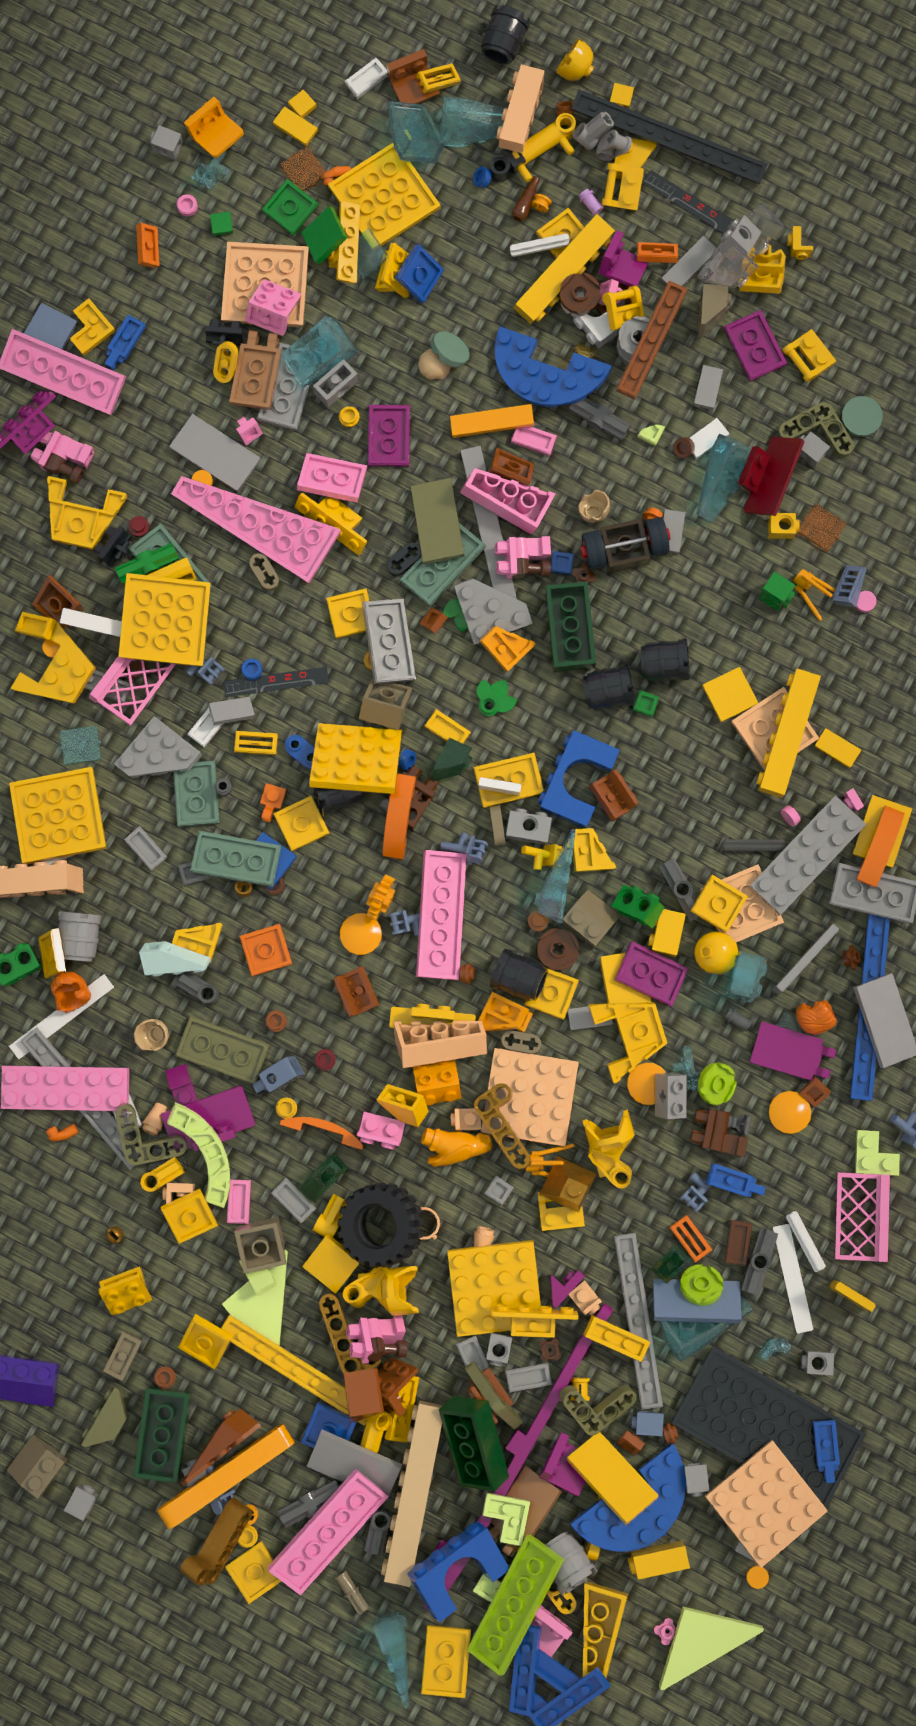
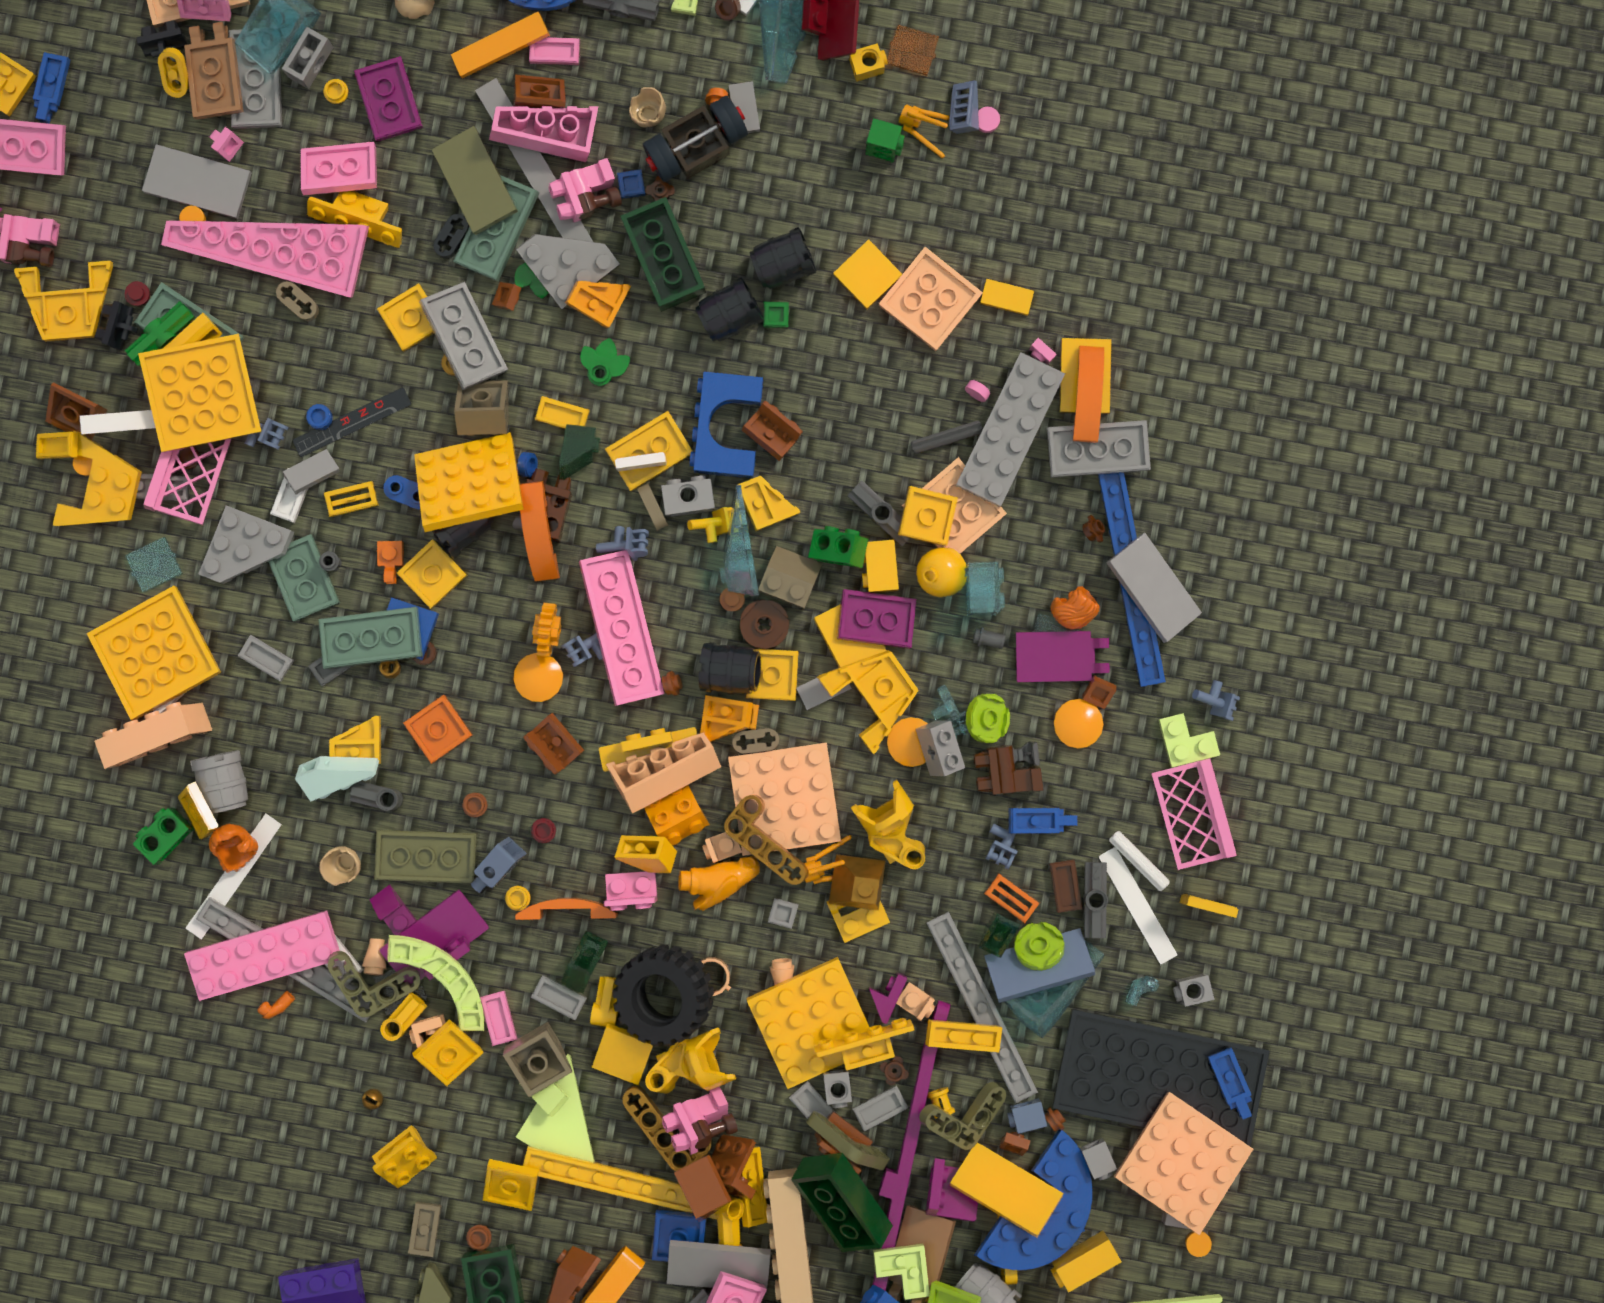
camera: 15 degrees left, 5 degrees up
yellow brick [756,669,821,798] -> none
light grey tile [771,924,839,995] -> none

